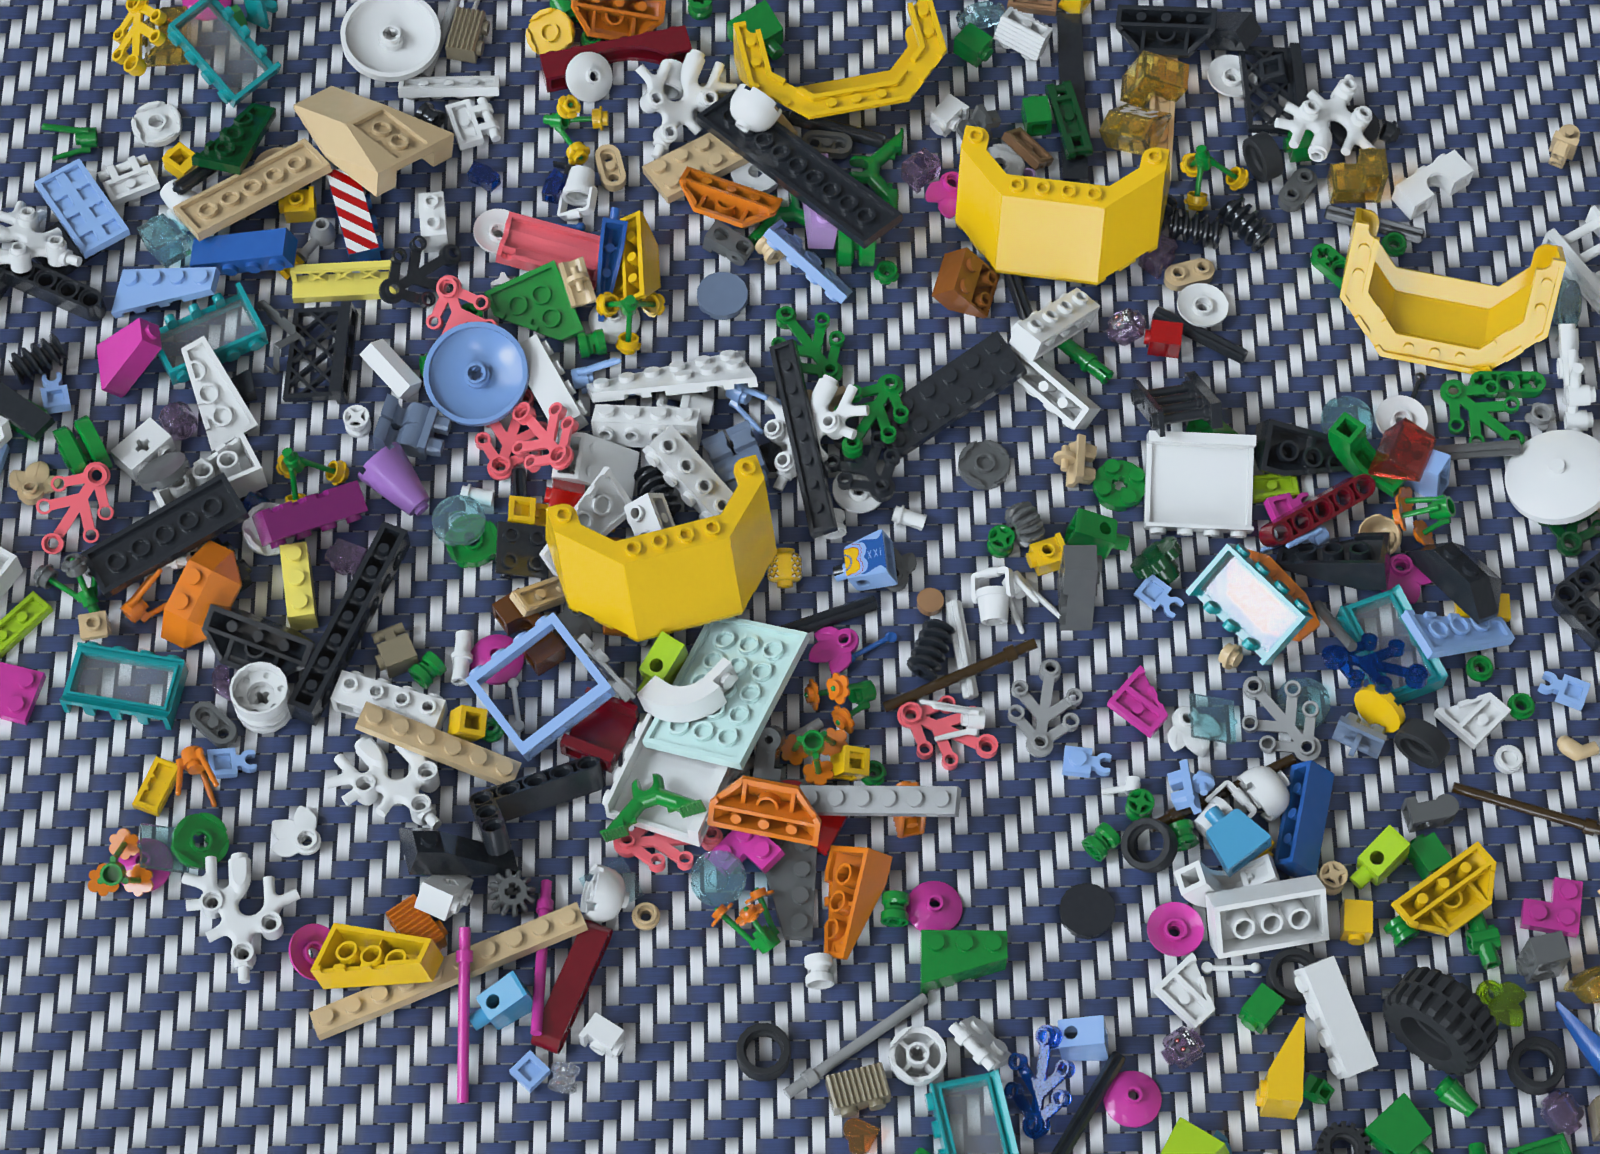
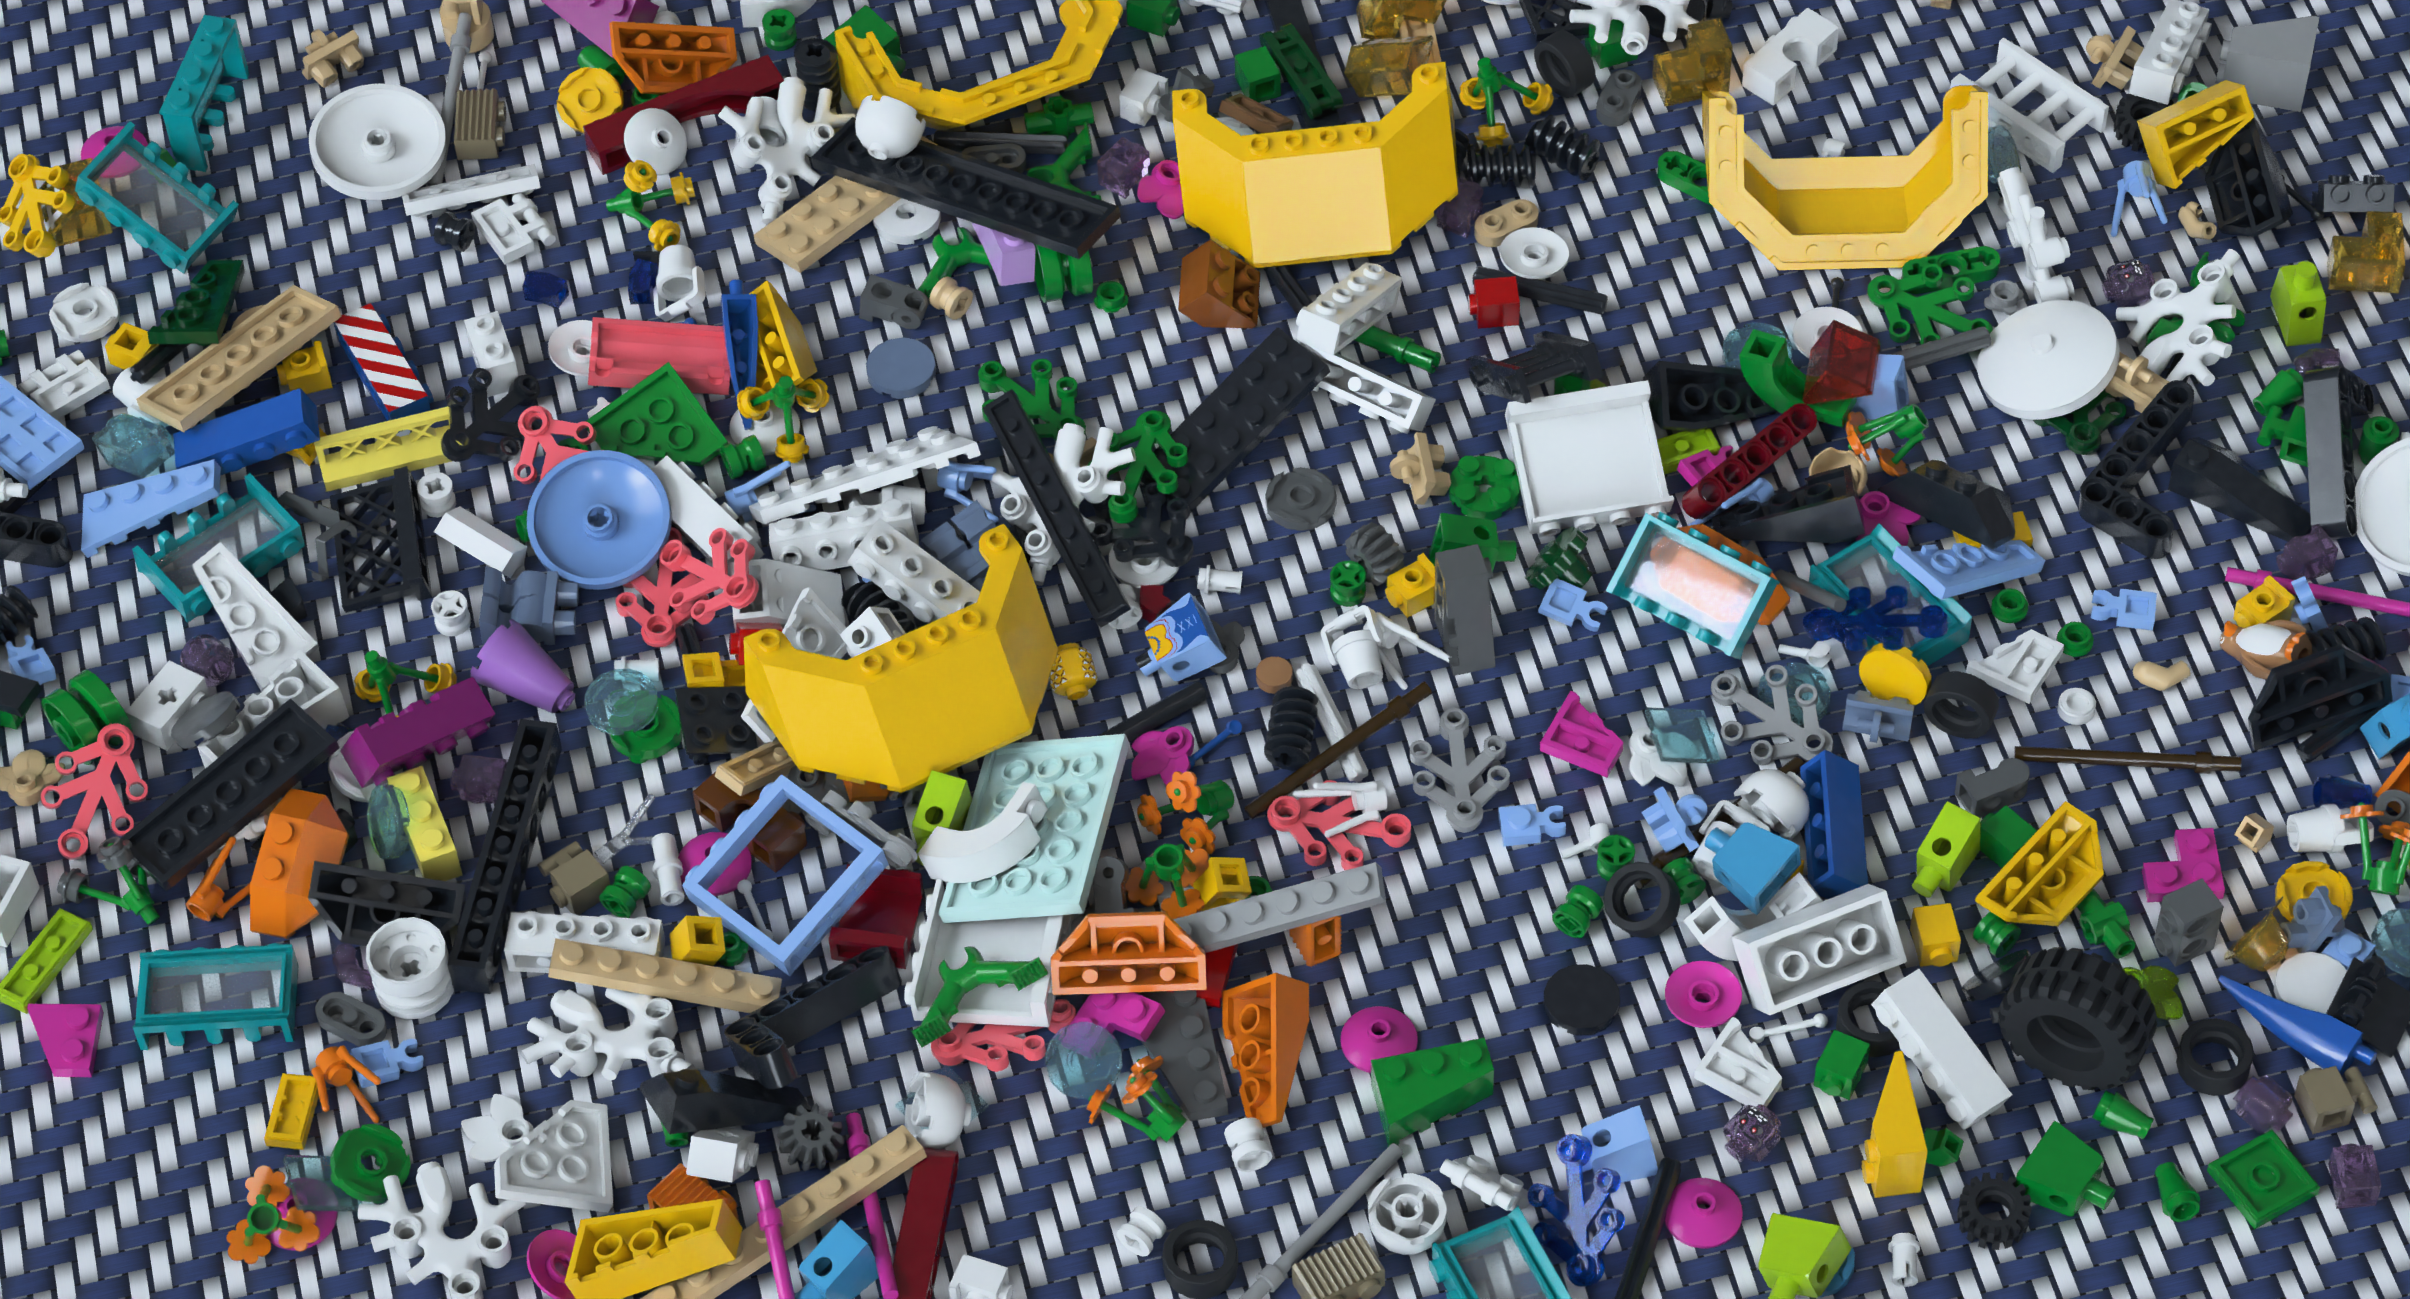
camera: 10 degrees left, 10 degrees down
tan bracket [78,610,112,641] -> none
dark pink slope [96,318,162,398] -> none
tan wedge [293,86,454,197] -> none
light grey bar [296,217,336,262] -> none
tan hips [558,257,596,309] -> none
tan plate [595,144,626,192] -> none
tan plate [632,902,660,930] -> none
orange wedge [679,166,783,228] -> none
light blue wing [763,219,853,304] -> none
green wheel [880,890,910,927] -> none
clear purple head [1106,307,1146,346] -> none
tan plate [1218,643,1243,670] -> none
tan wheel [1318,861,1348,895] -> none
axle [1324,204,1424,243] -> none
green plate [1381,232,1407,257] -> none
none -> clear light blue tile [367,784,410,859]
none -> white wheel [417,472,456,518]
none -> white plate [494,1100,613,1213]
none -> clear plant [594,794,655,864]
none -> black piece [794,38,842,112]
none -> green axle [1024,96,1094,139]
none -> white wheel [1116,1206,1167,1257]
none -> dark red piece [1139,585,1172,623]
none -> white hand [1778,640,1832,669]
none -> white hand [1818,138,1845,157]
none -> black tile [1962,949,2032,1002]

